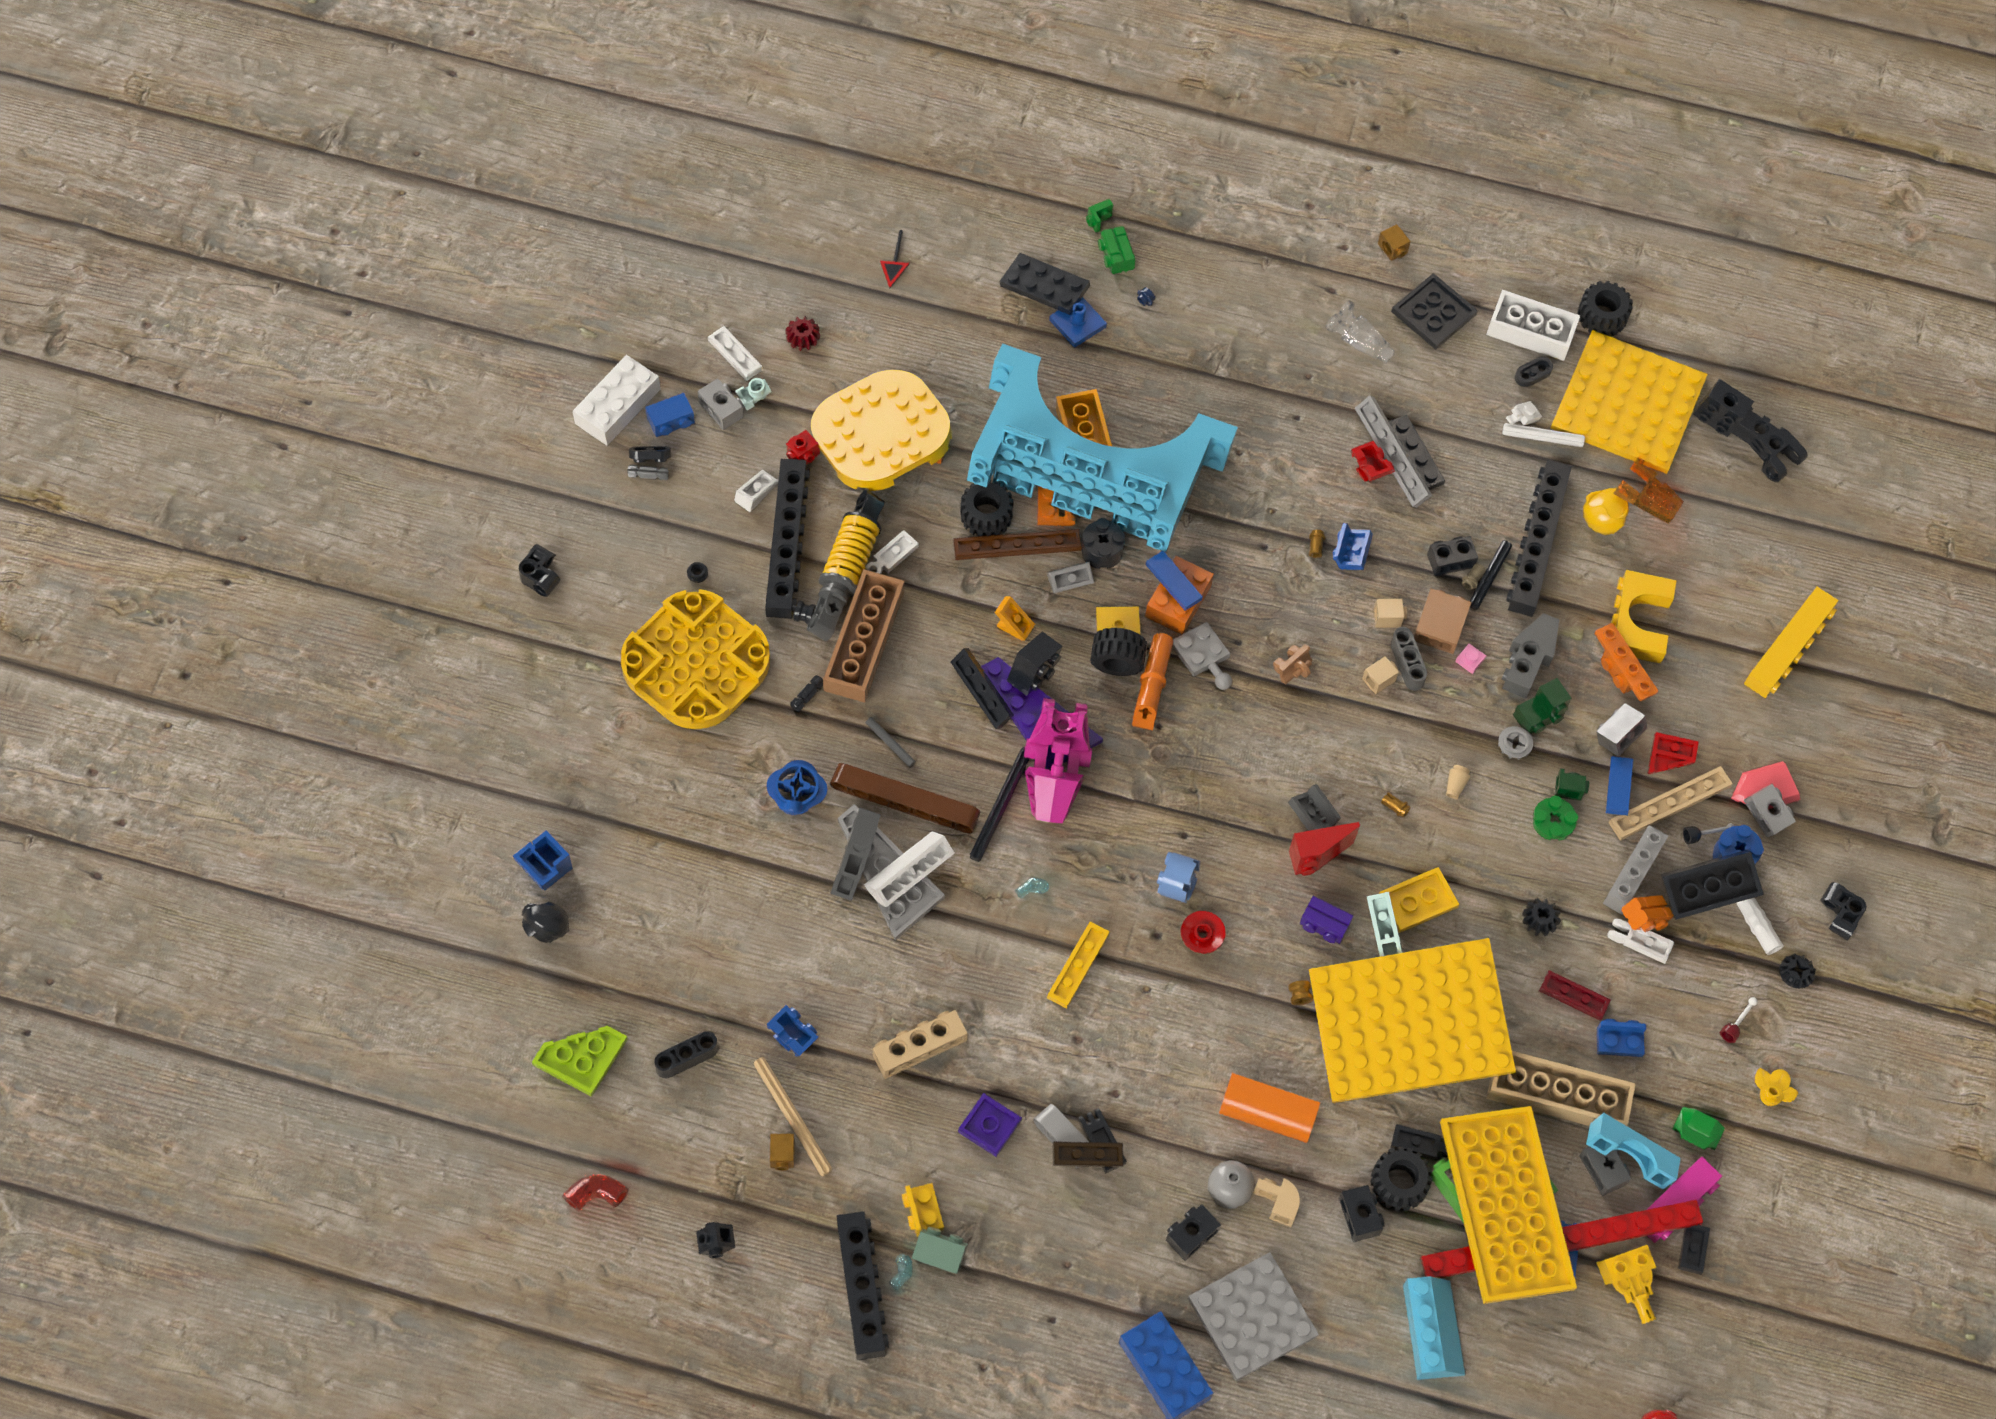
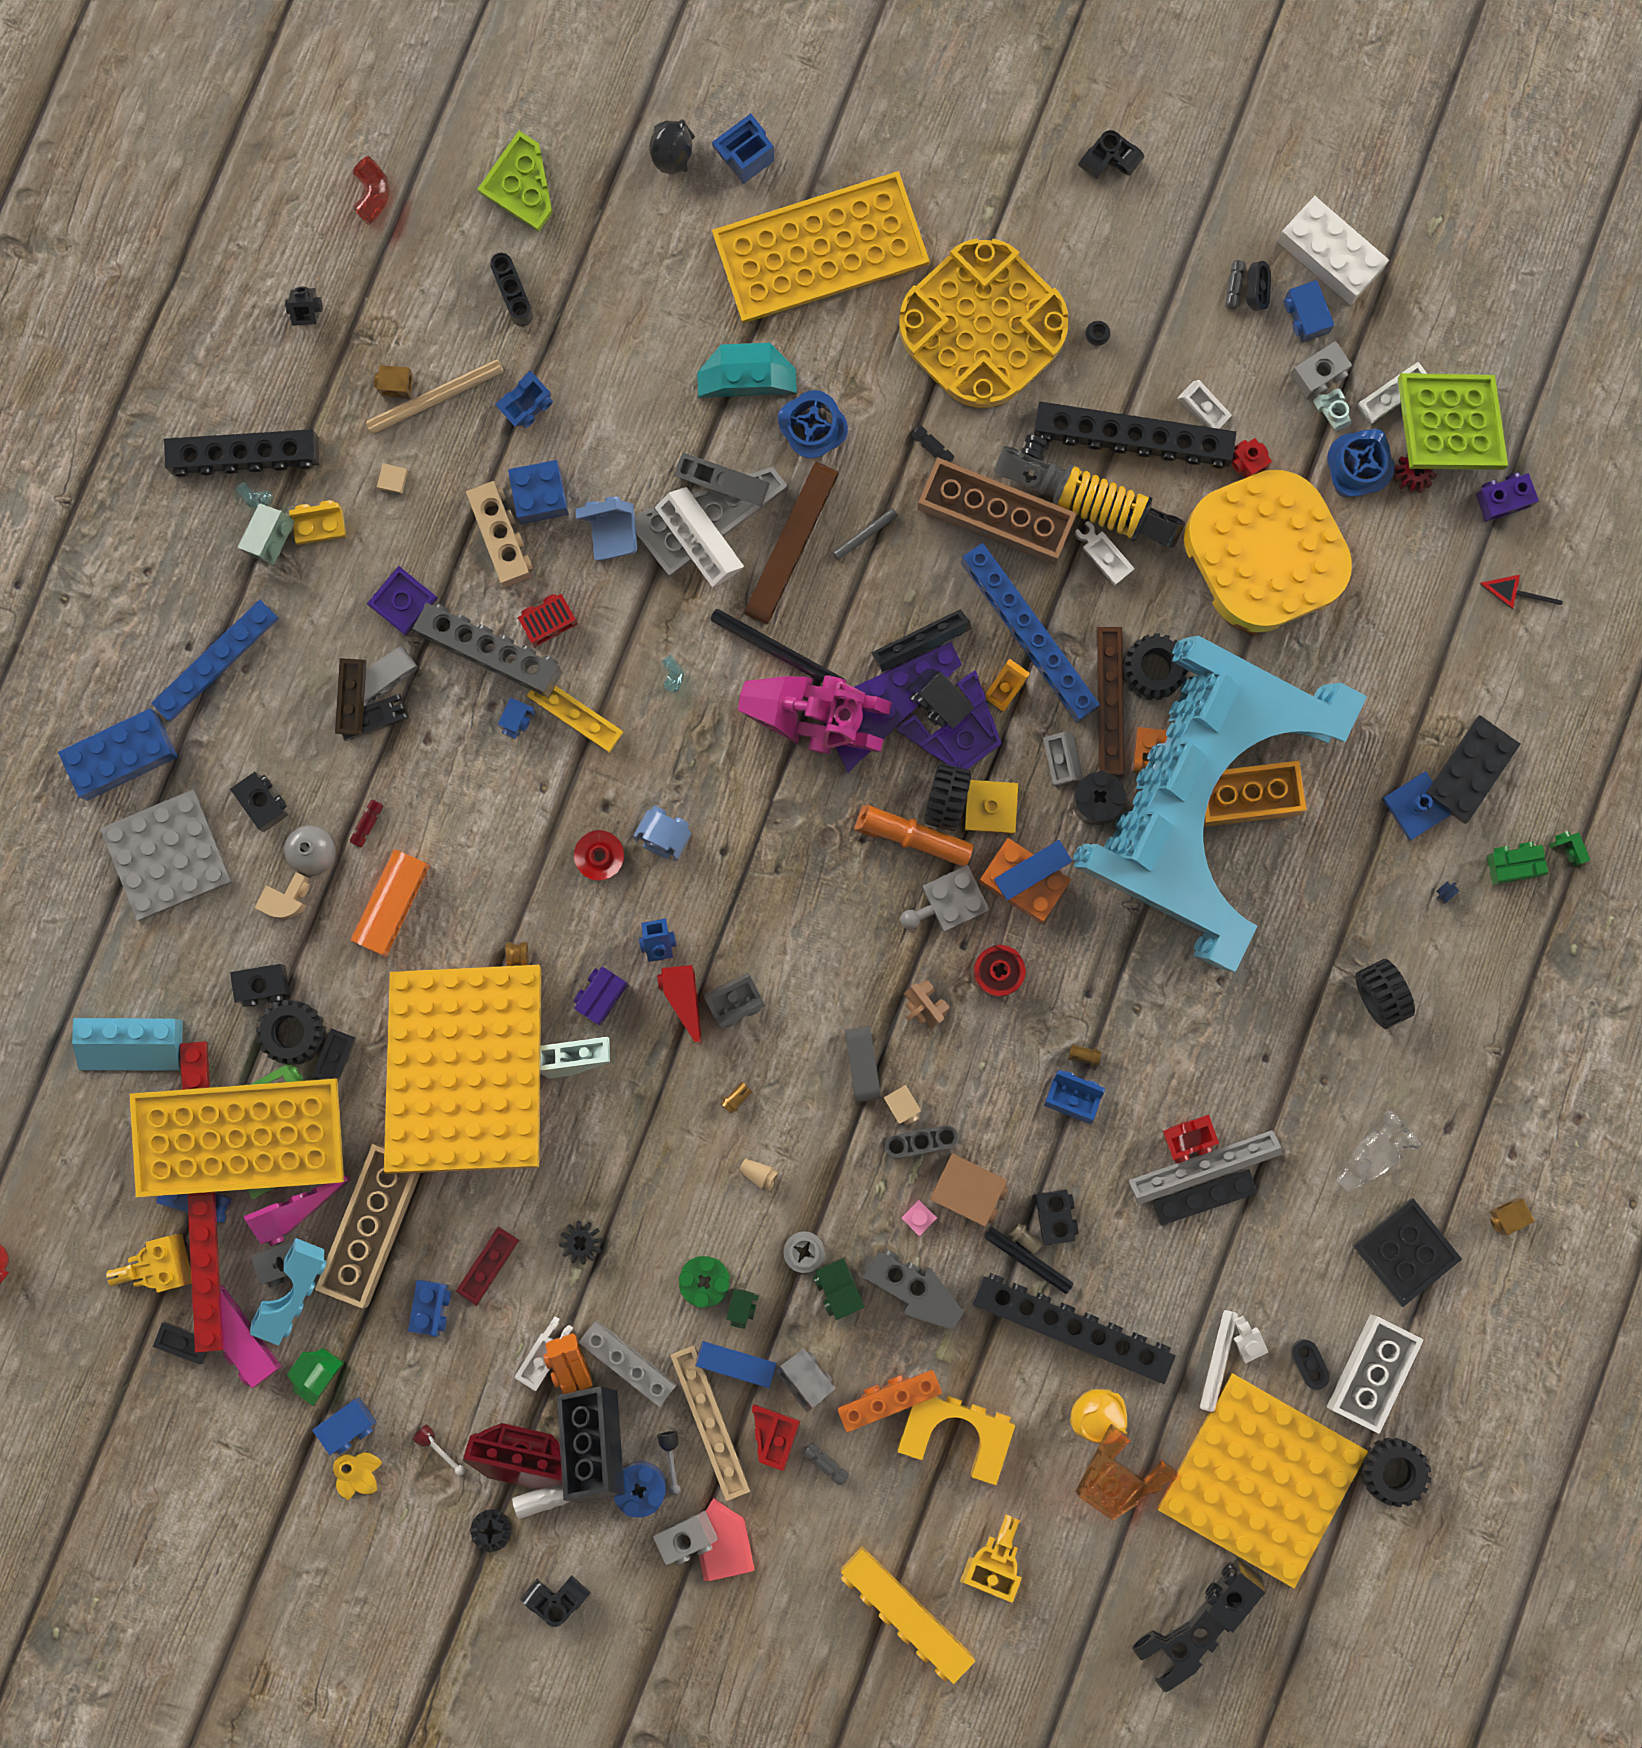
camera: 100 degrees right, 20 degrees up
tan brick [1374,599,1407,628] -> none
yellow plate [1379,867,1460,933] -> none
none -> blue plate [151,600,279,722]
none -> dark pink wedge [244,1175,352,1247]
none -> blue brick [312,1397,376,1456]
none -> dark red axle [350,800,383,847]
none -> tan tile [377,463,408,494]
none -> dark grey brick [413,603,562,699]
none -> dark red wedge [463,1423,562,1490]
none -> blue brick [498,697,536,739]
none -> blue brick [508,460,569,524]
none -> red brick [517,594,578,648]
none -> medium blue bracket [575,497,637,561]
none -> blue brick [639,919,677,962]
none -> teal wedge [697,343,797,398]
none -> yellow plate [712,171,930,324]
none -> dark grey axle [803,1443,849,1485]
none -> dark grey beam [845,1026,881,1103]
none -> dark purple wing [897,670,1001,769]
none -> yellow brick [960,1514,1022,1603]
none -> blue brick [961,543,1100,723]
none -> red brick [973,945,1026,997]
none -> blue piece [1327,429,1394,497]
none -> black tyre [1356,958,1415,1029]
none -> lime plate [1398,373,1508,470]
none -> dark purple brick [1476,472,1539,522]

